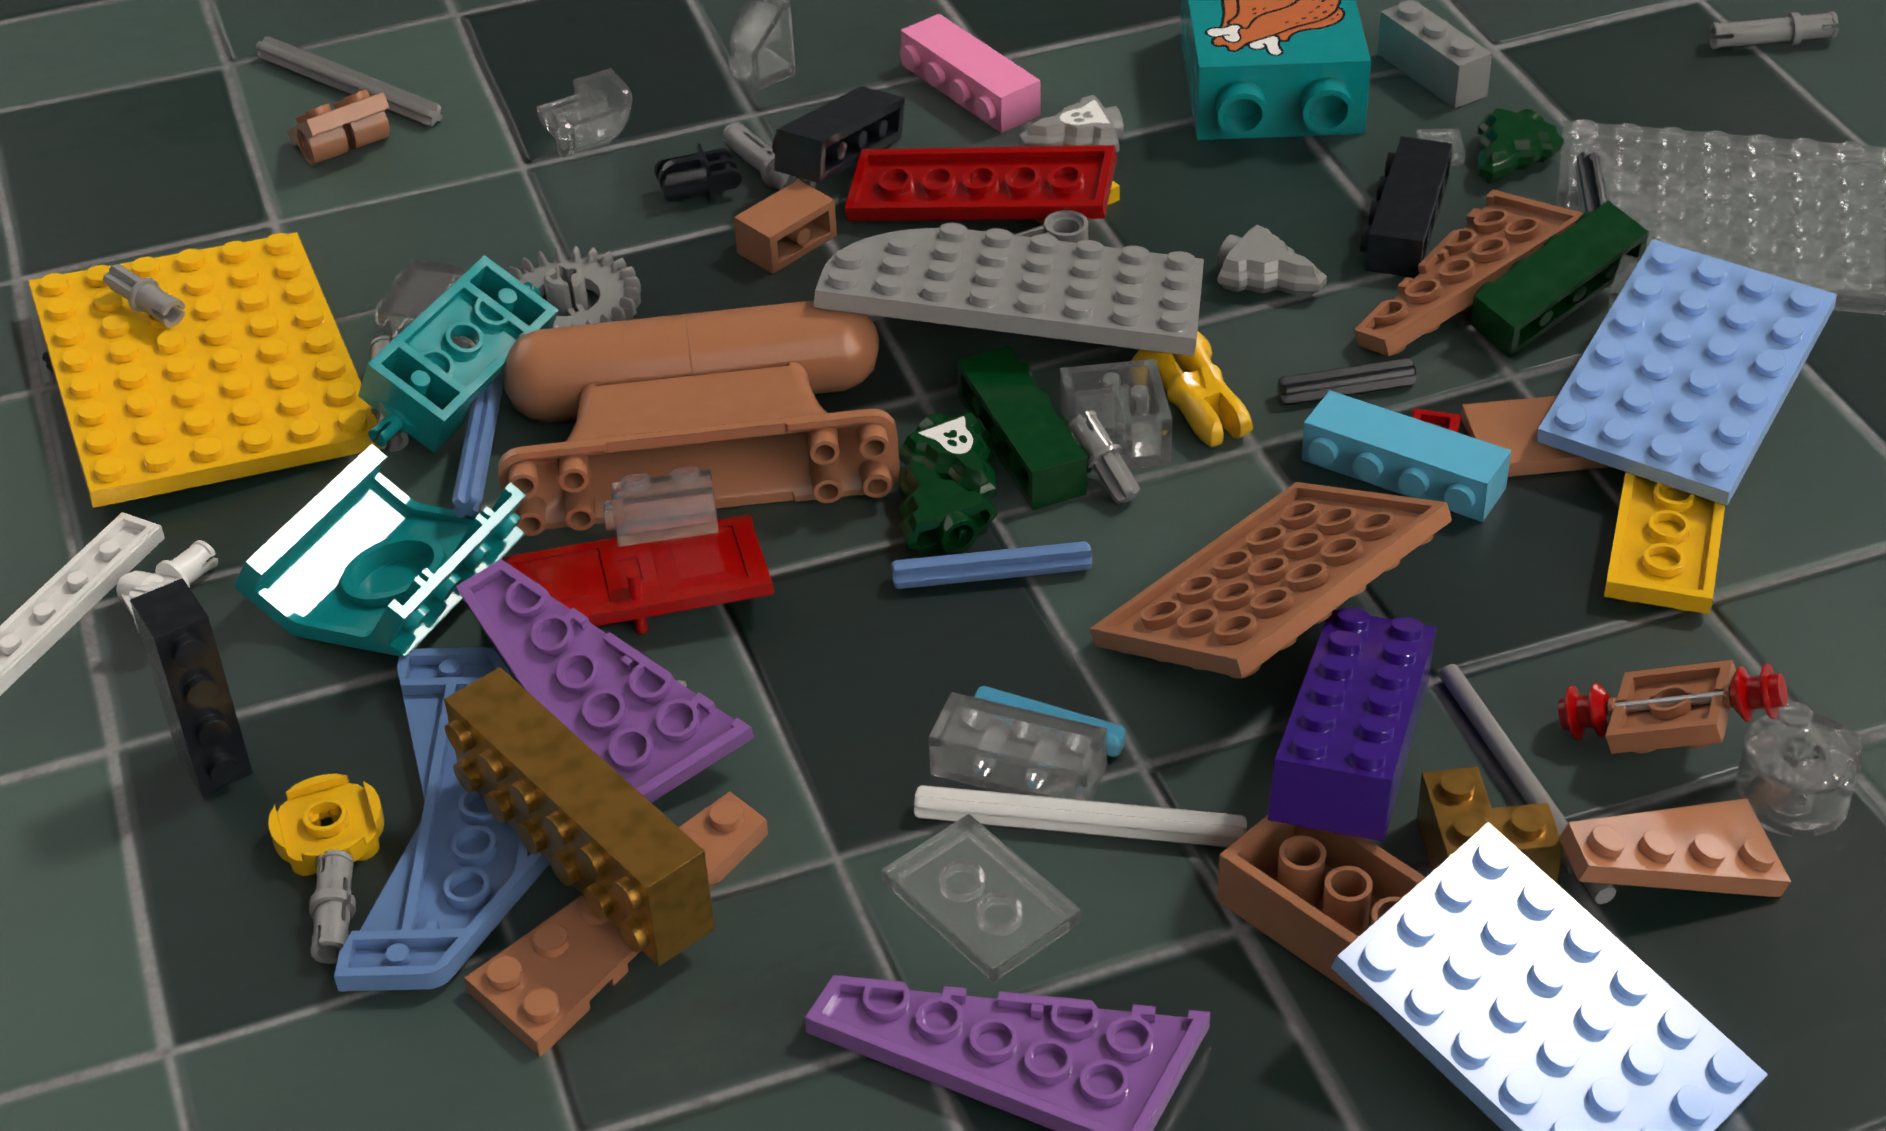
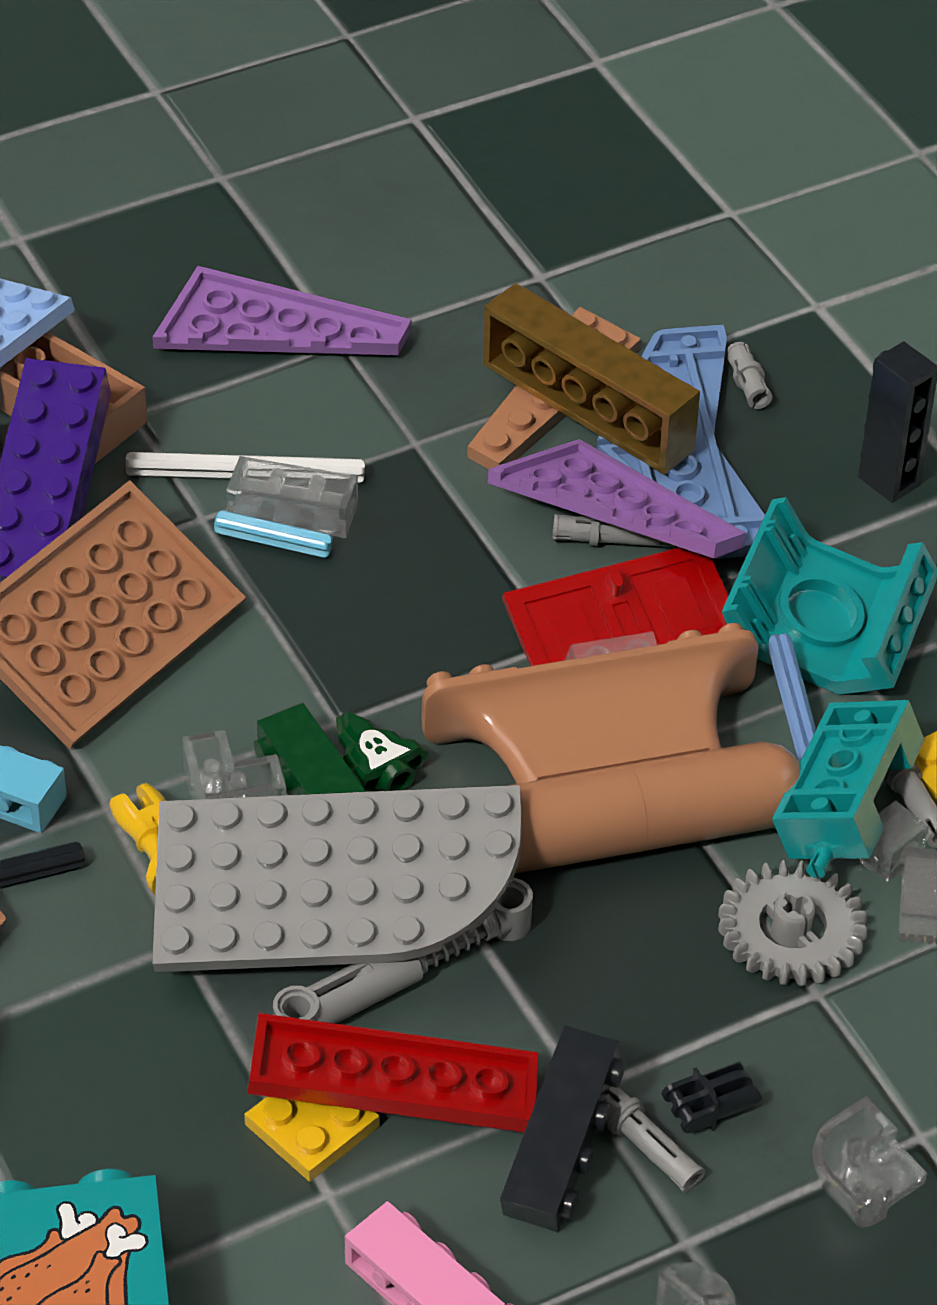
camera: 170 degrees right, 5 degrees up
yellow plate [268,774,384,876] -> none
nougat brick [734,180,837,274] -> none
clear tile [882,814,1081,983] -> none
medium blue axle [891,541,1092,589] -> none
dark green rock [899,460,998,554] -> none
light grey rock [1019,95,1124,153] -> none
light grey axle [1068,410,1140,504] -> none
light grey rock [1217,225,1327,296] -> none

